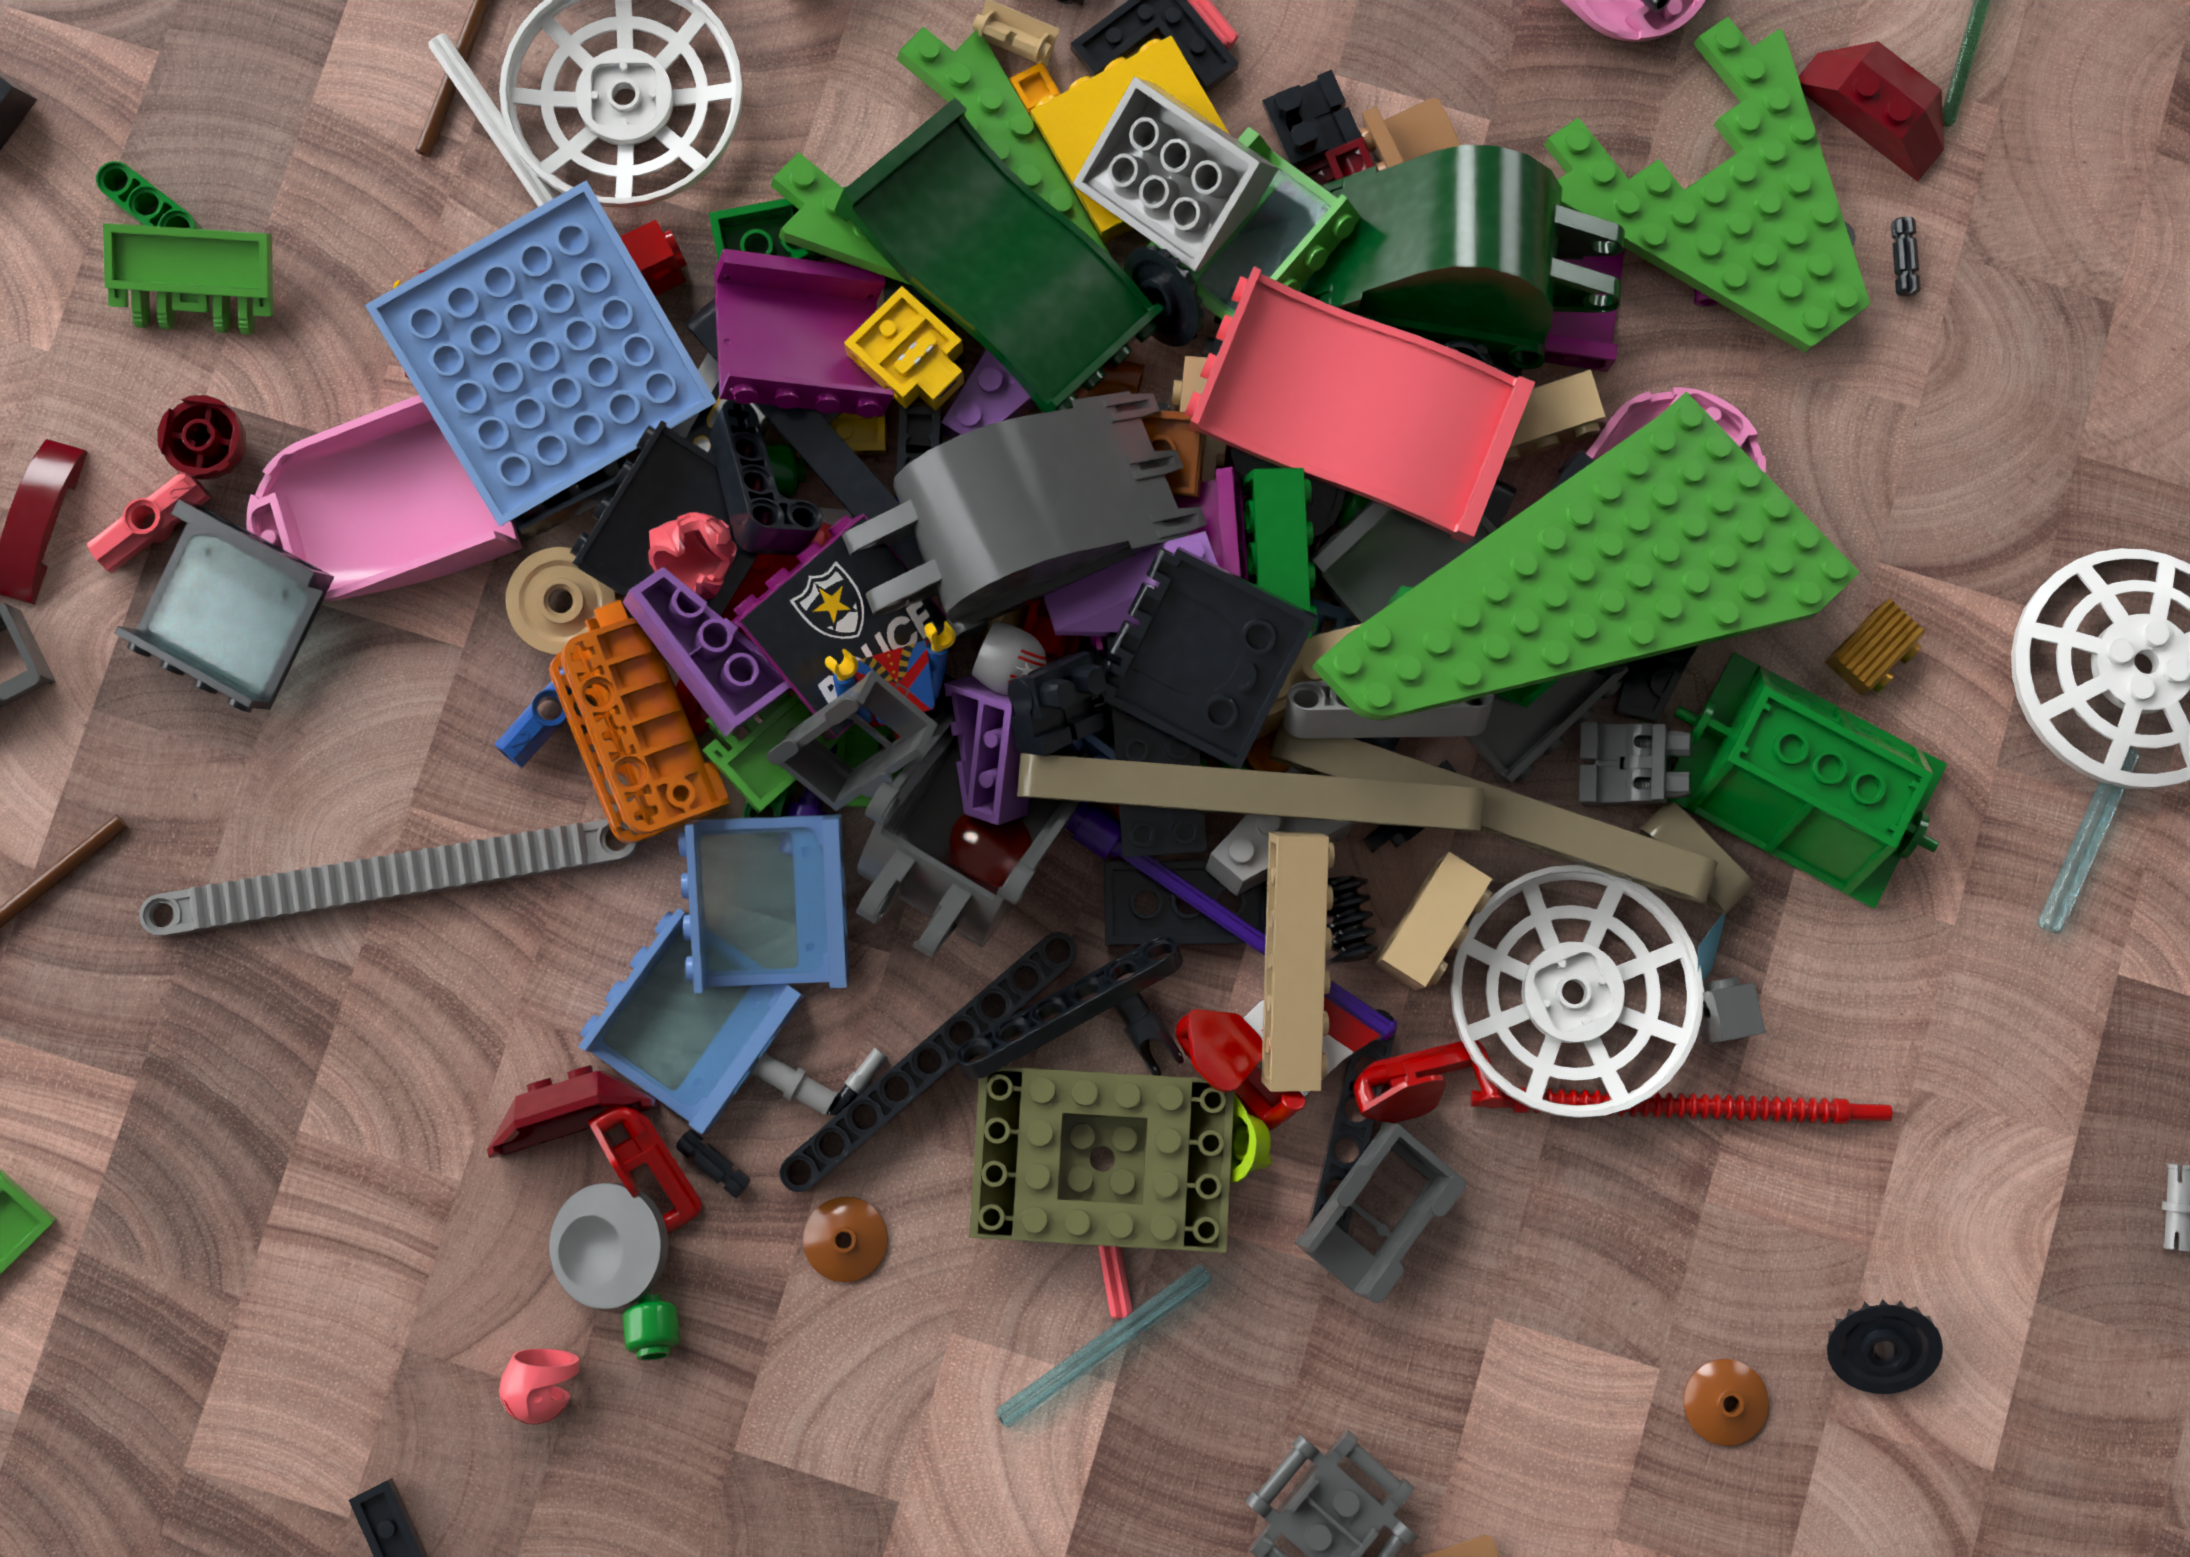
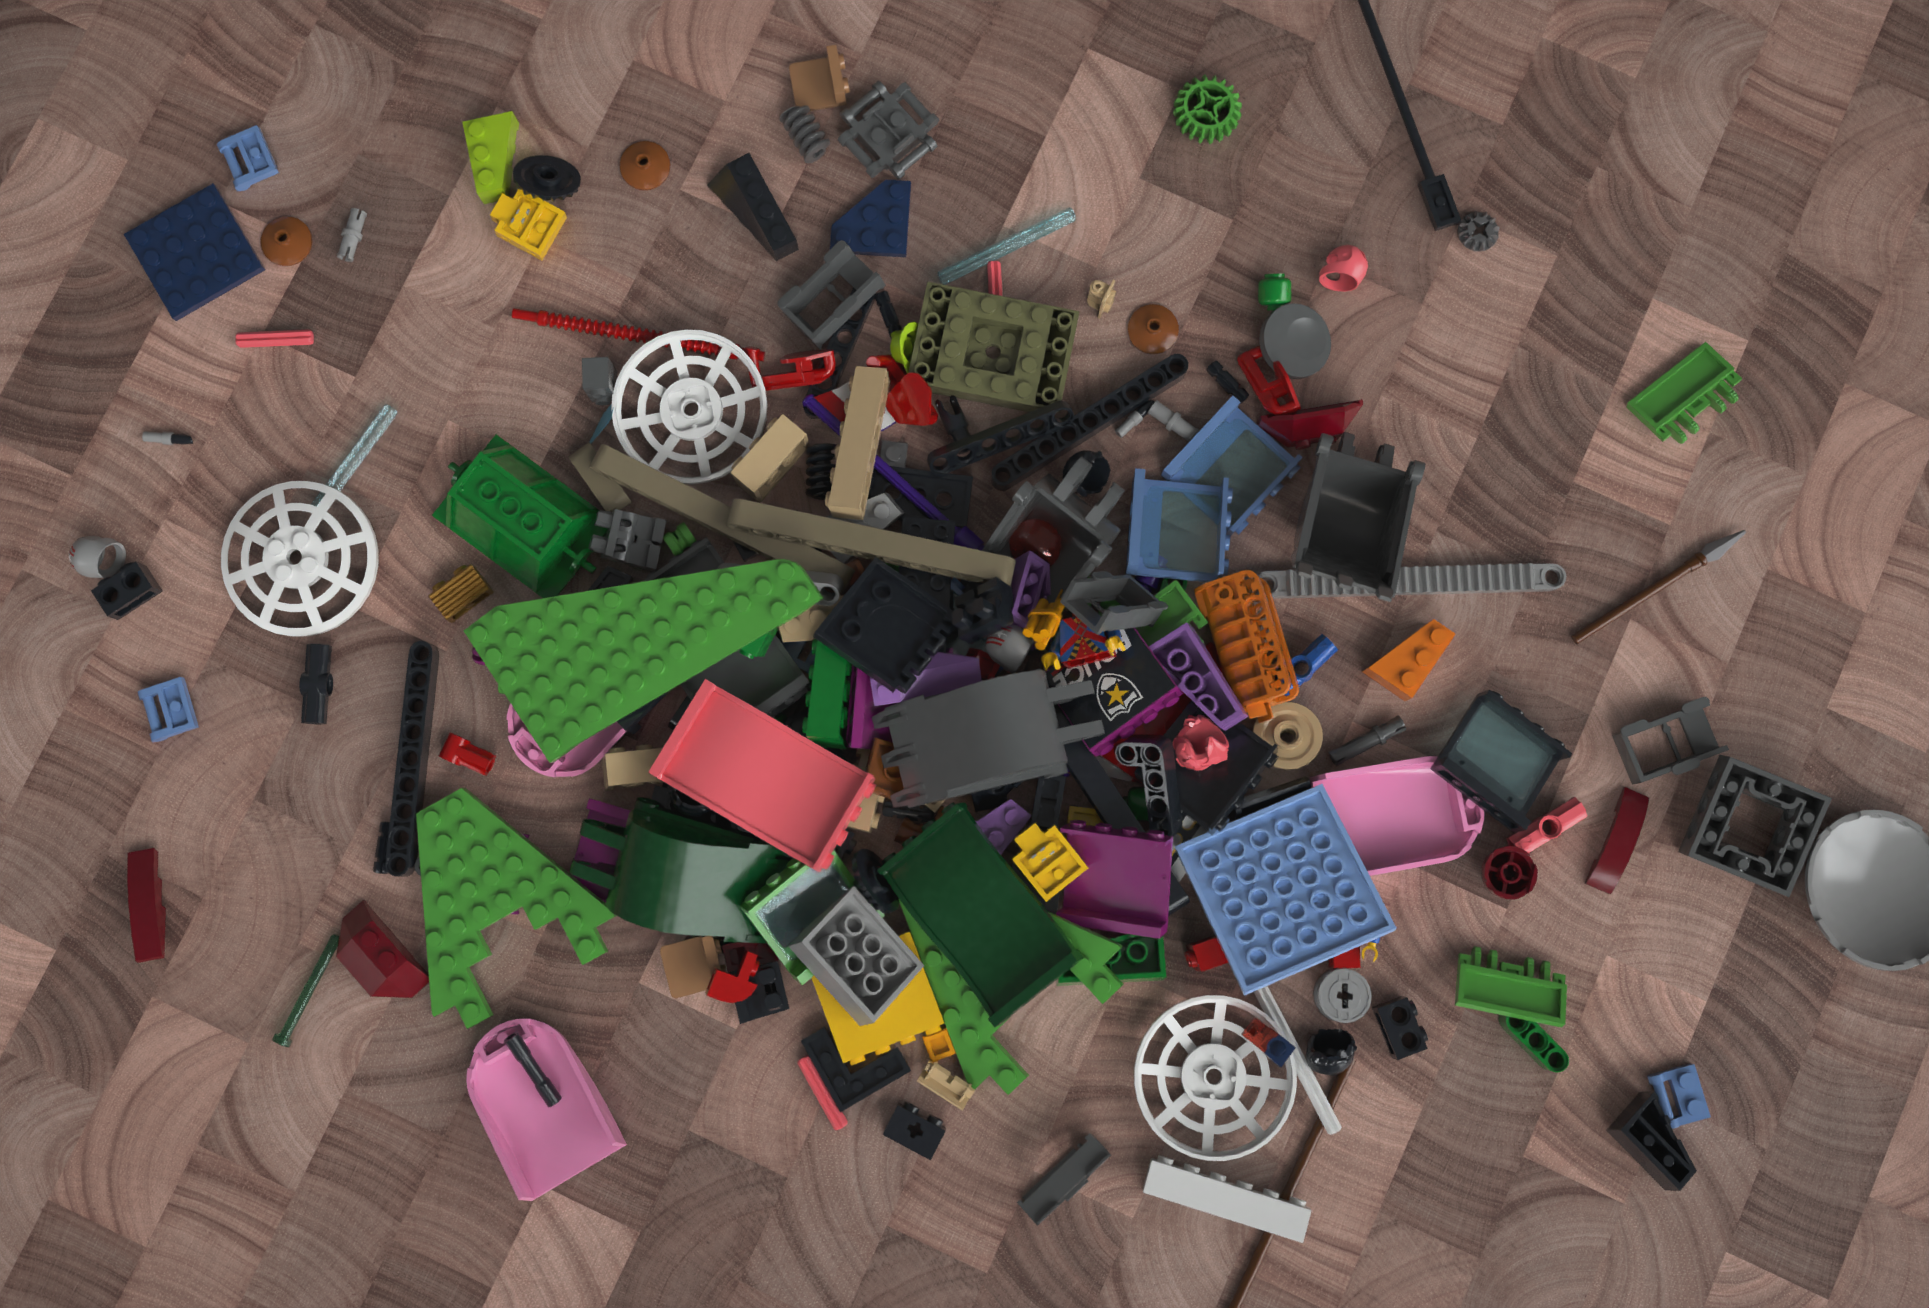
camera: 170 degrees left, 0 degrees up
none -> black piece [299,644,333,725]
none -> black beam [385,641,439,877]
none -> red piece [438,732,496,776]
none -> lime wedge [462,111,519,204]
none -> yellow piece [490,189,567,261]
none -> bright green wheel [663,522,697,556]
none -> red brick [705,950,760,1003]
none -> black wedge [707,153,799,261]
none -> flat silver piece [779,105,830,163]
none -> dark blue plate [830,180,911,258]
none -> black axle [875,291,902,339]
none -> flat silver plate [880,440,908,468]
none -> light orange piece [1022,589,1065,651]
none -> black hair [1063,450,1111,497]
none -> tan hinge [1087,280,1117,319]
none -> leg [1241,1017,1296,1067]
none -> dark grey piece [1291,432,1426,602]
none -> black hair [1306,1029,1357,1076]
none -> light grey piece [1313,968,1372,1023]
none -> dark grey pin [1328,715,1406,767]
none -> orange wedge [1362,619,1456,701]
none -> black brick [1372,996,1428,1060]
none -> flat silver gear [1458,211,1500,252]

